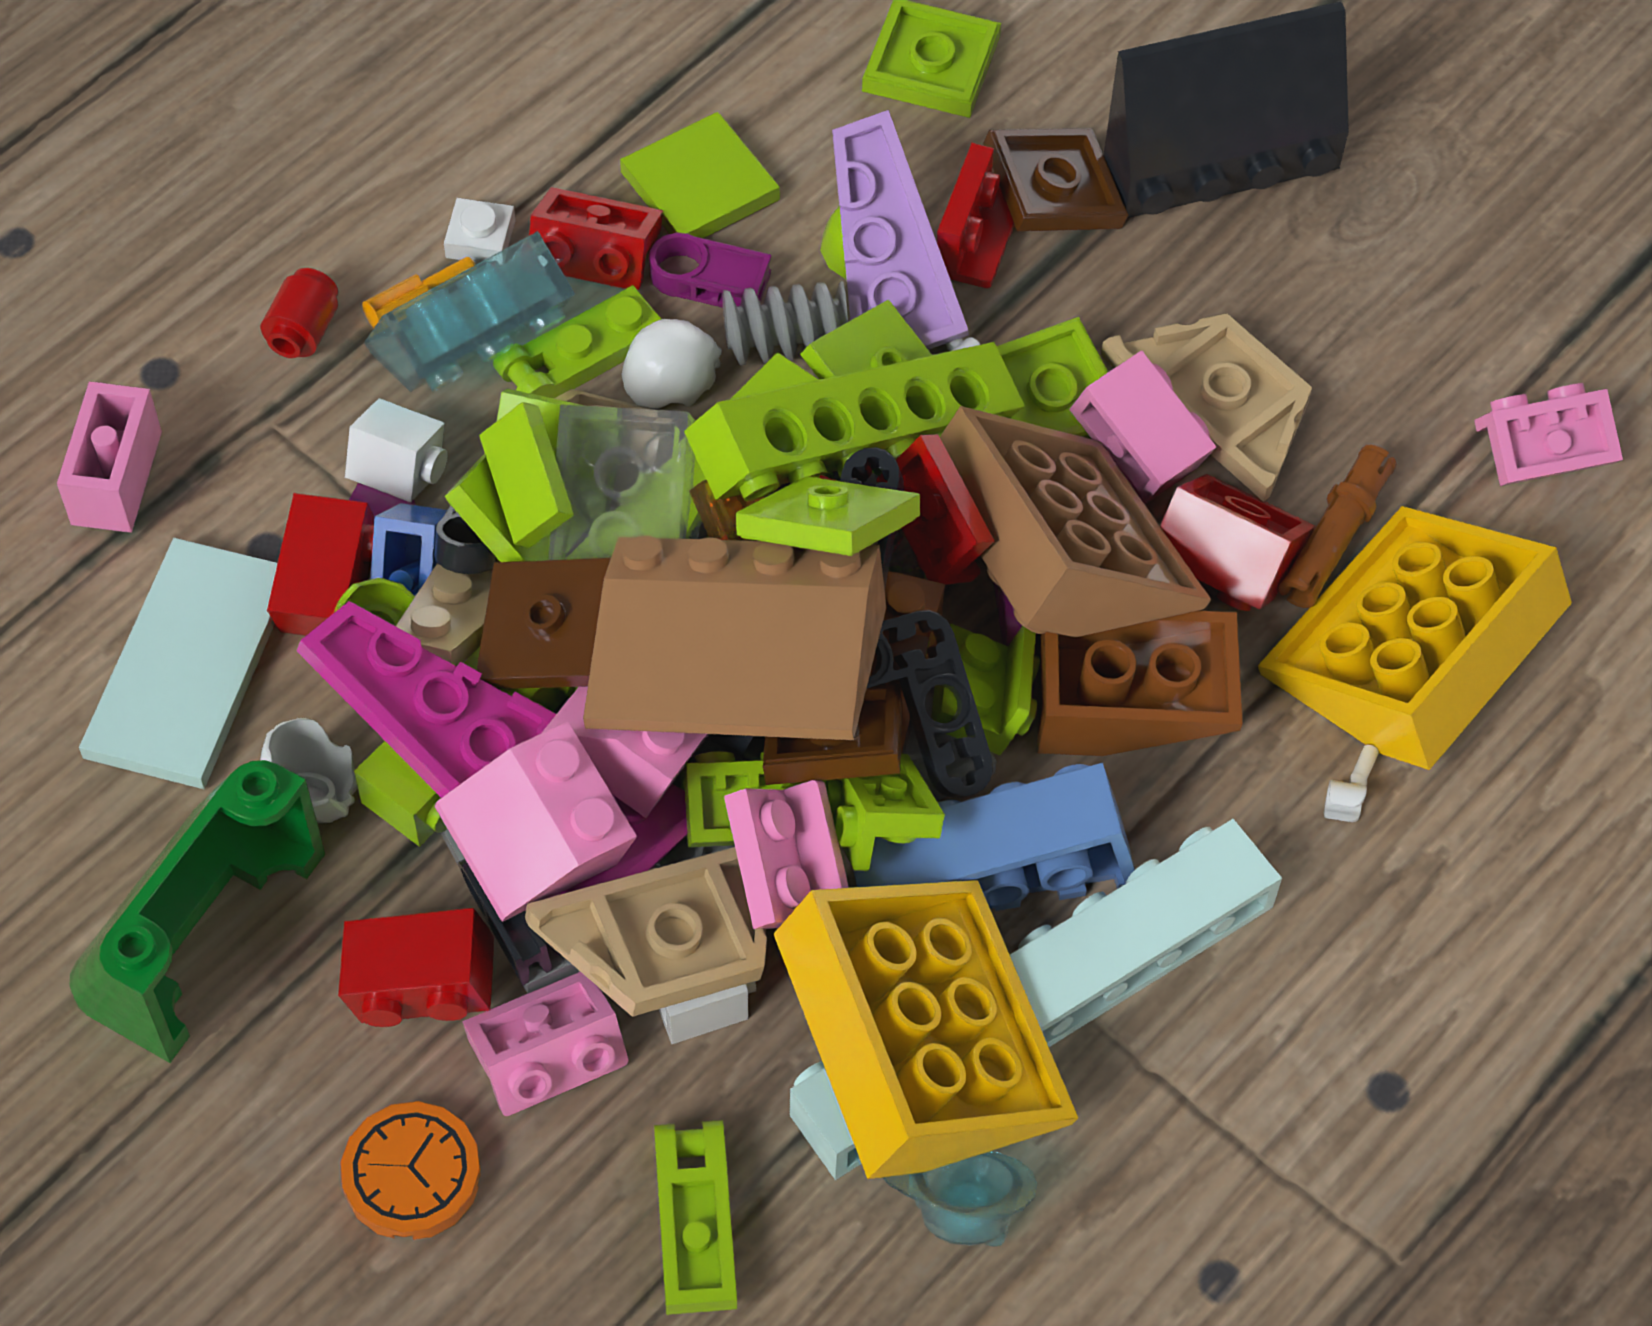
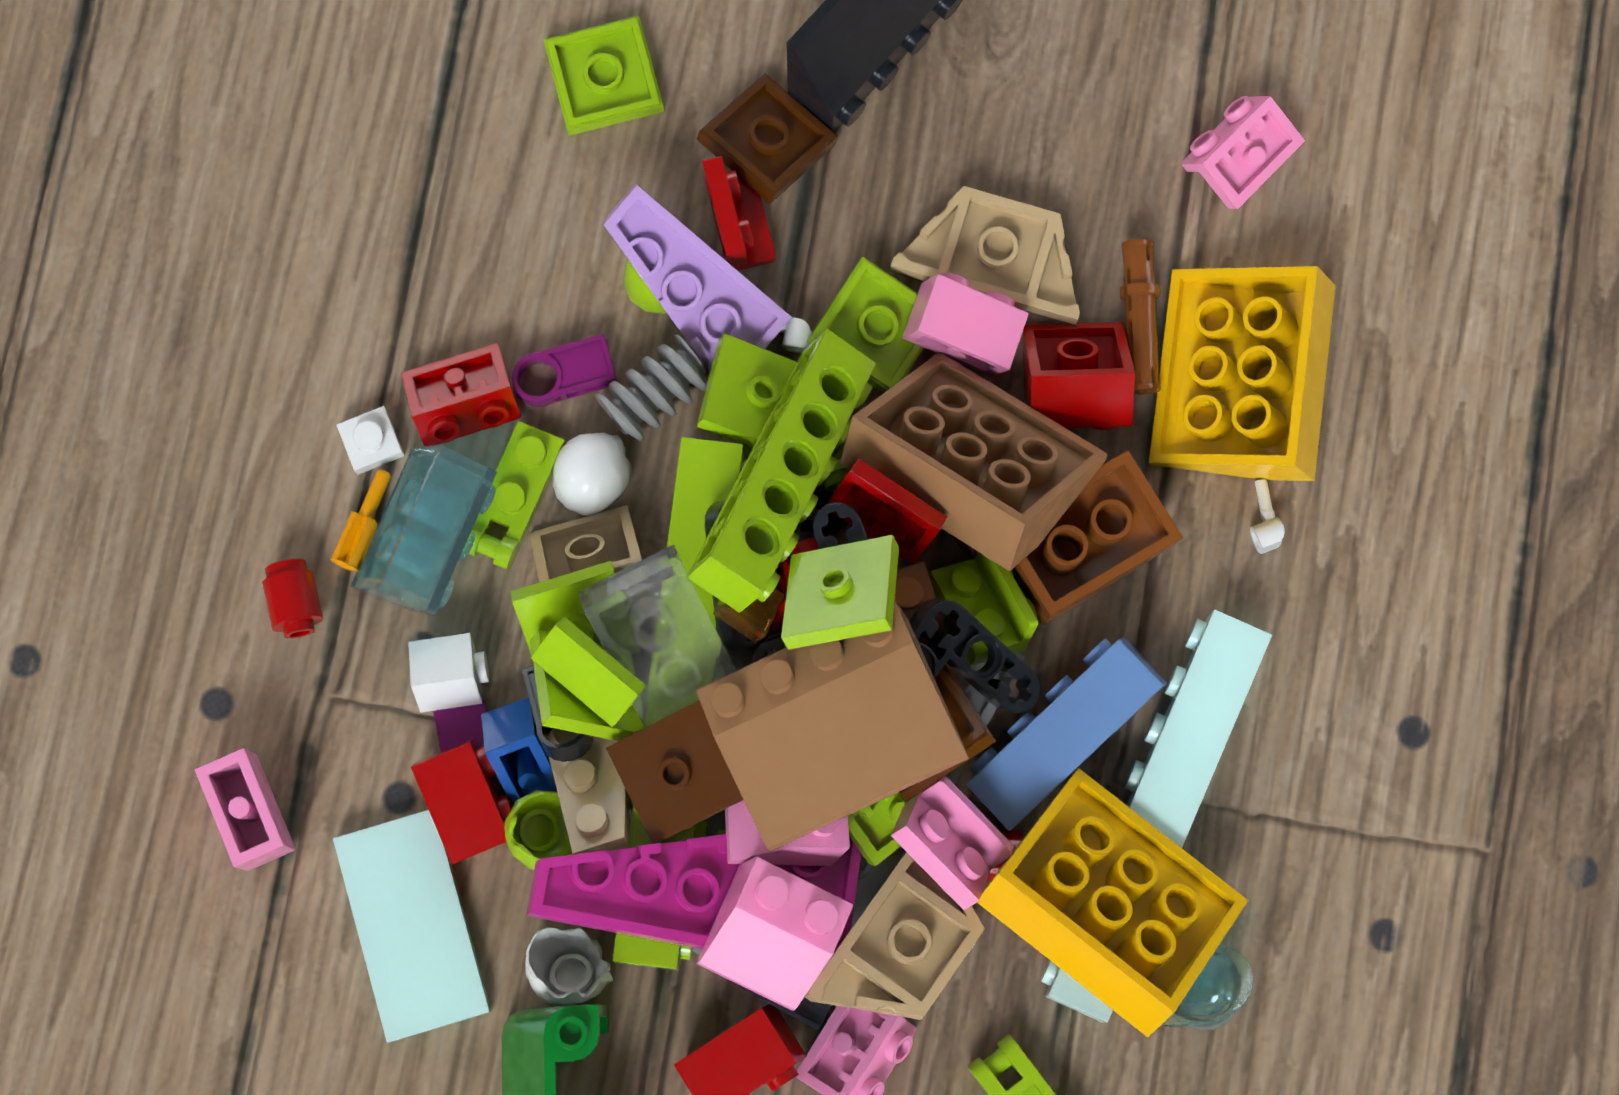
camera: 30 degrees left, 20 degrees up
lime tile [620,112,780,238] -> none
lime bracket [820,754,945,871] -> none

